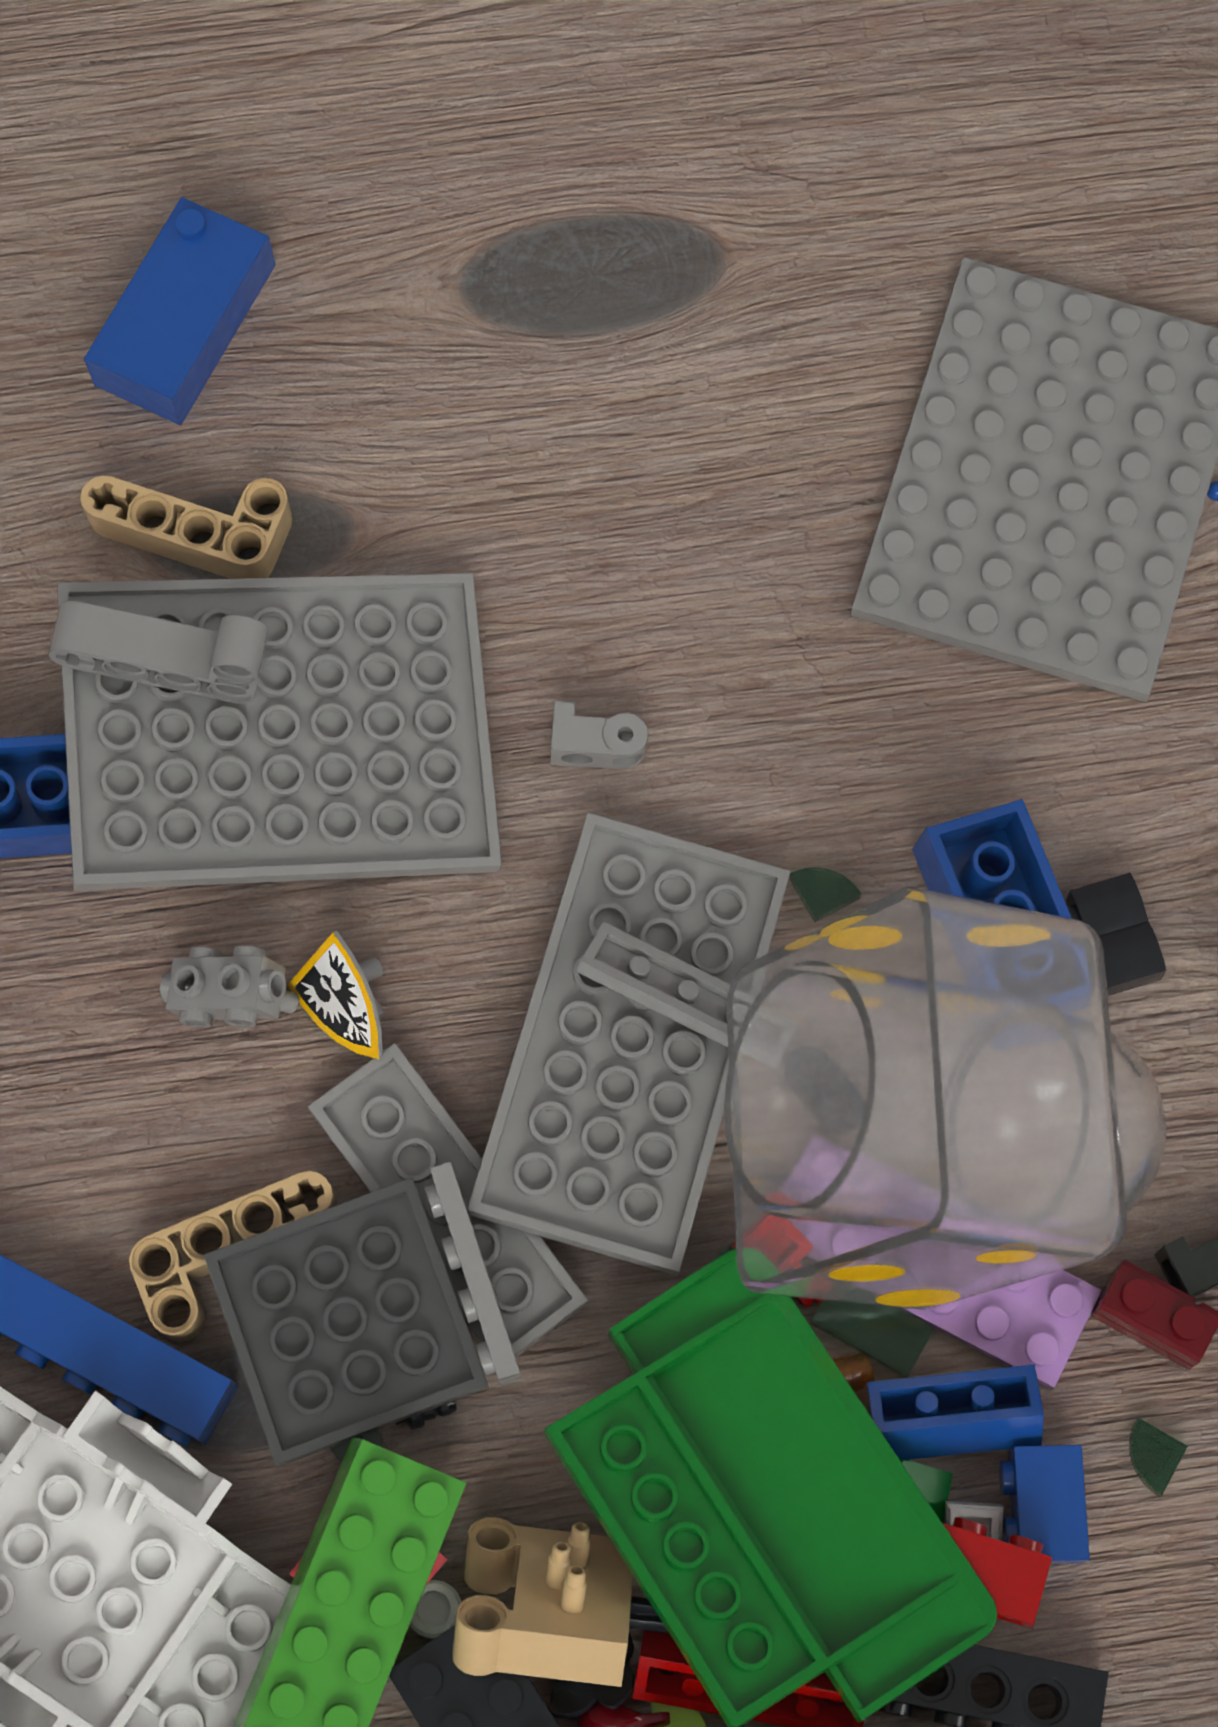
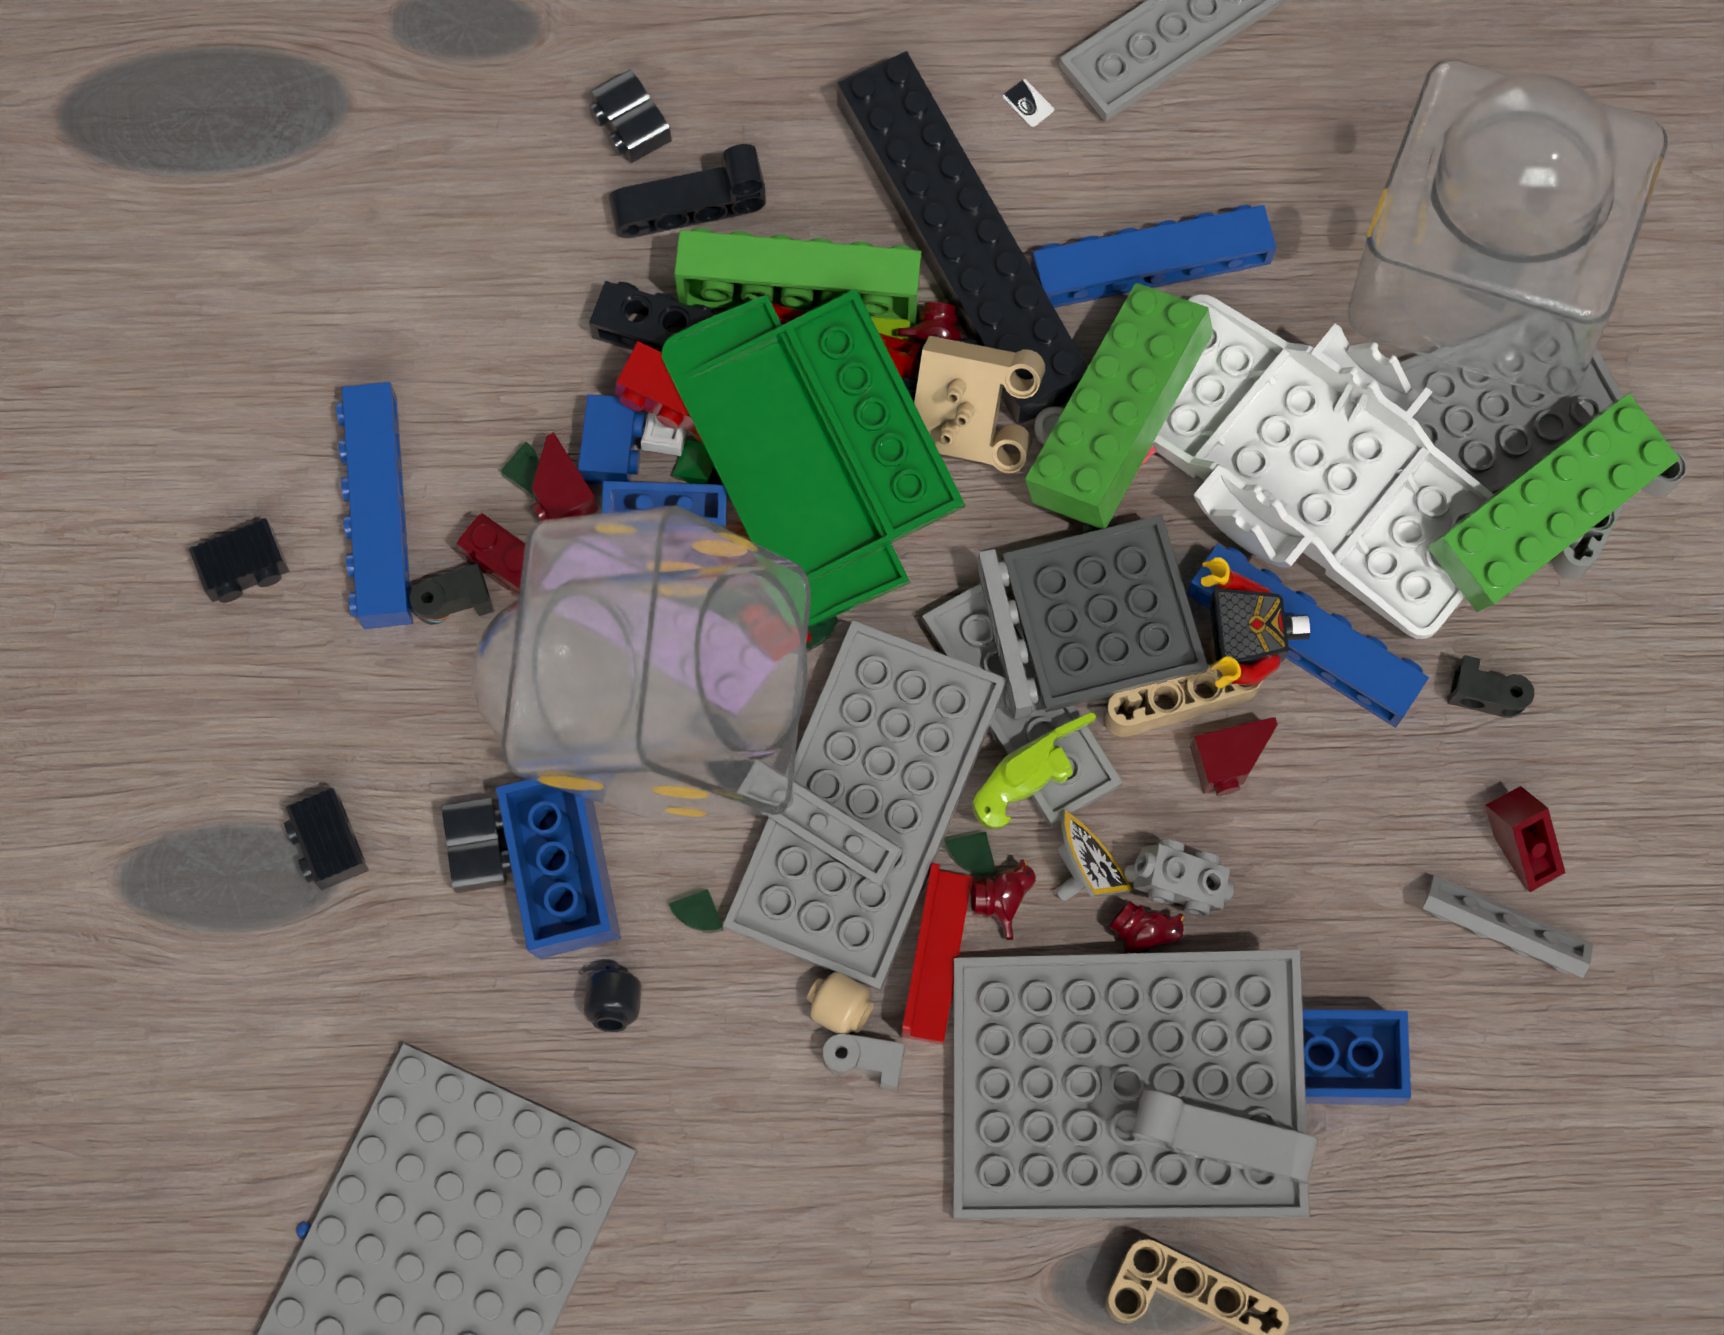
camera: 175 degrees left, 0 degrees up
none -> dark red slope [531,432,598,535]
none -> black head [584,965,642,1032]
none -> tan head [807,972,874,1034]
none -> red panel [901,863,973,1045]
none -> clear green tile [945,832,996,876]
none -> lime animal [971,712,1096,829]
none -> dark red animal [971,859,1036,941]
none -> dark red animal [1109,900,1185,954]
none -> dark red slope [1190,717,1278,796]
none -> torso [1201,557,1310,688]

